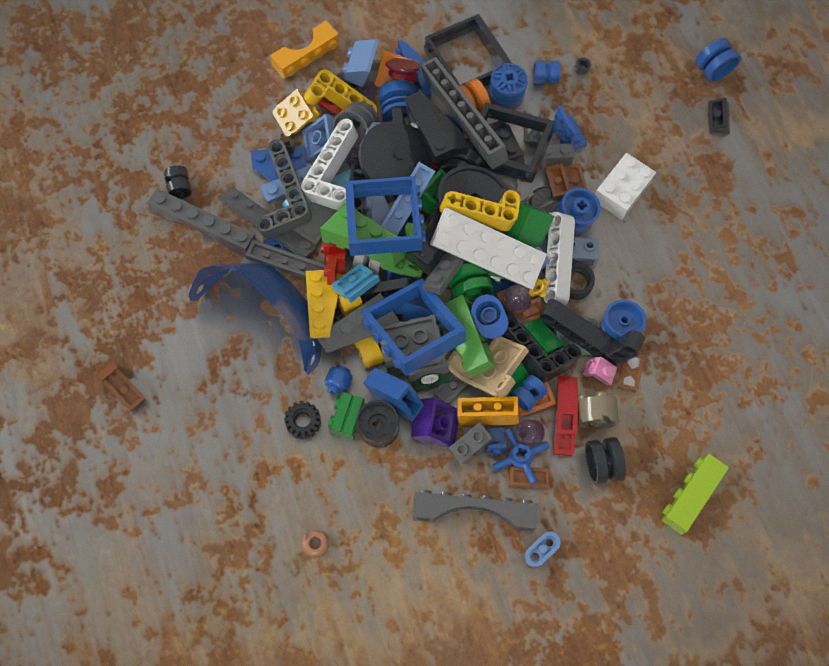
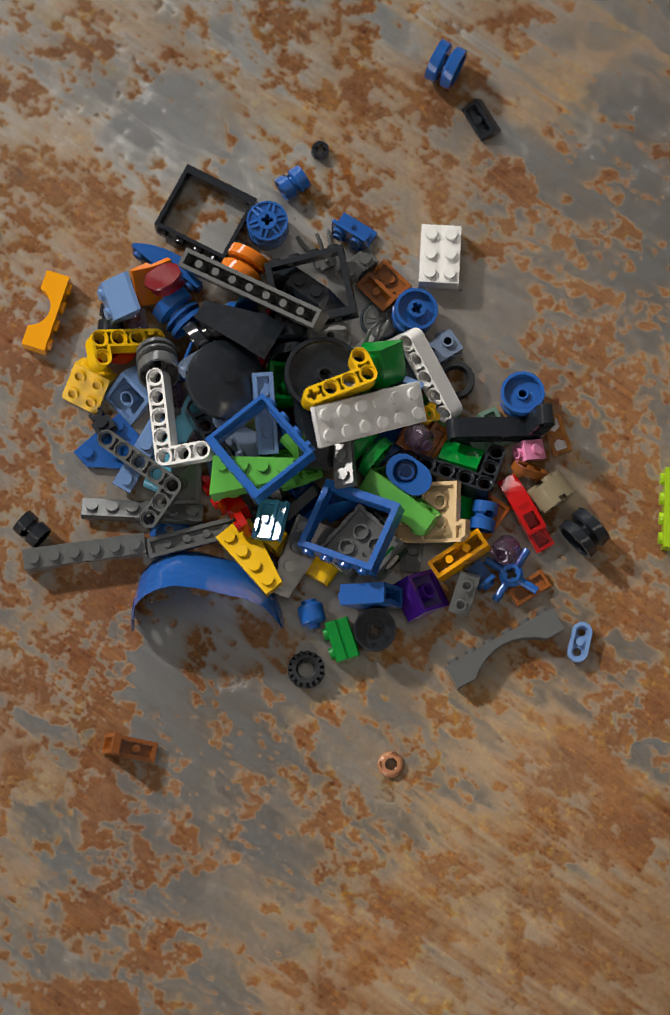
camera: 30 degrees left, 10 degrees up
none -> dark orange plate [511,460,548,482]

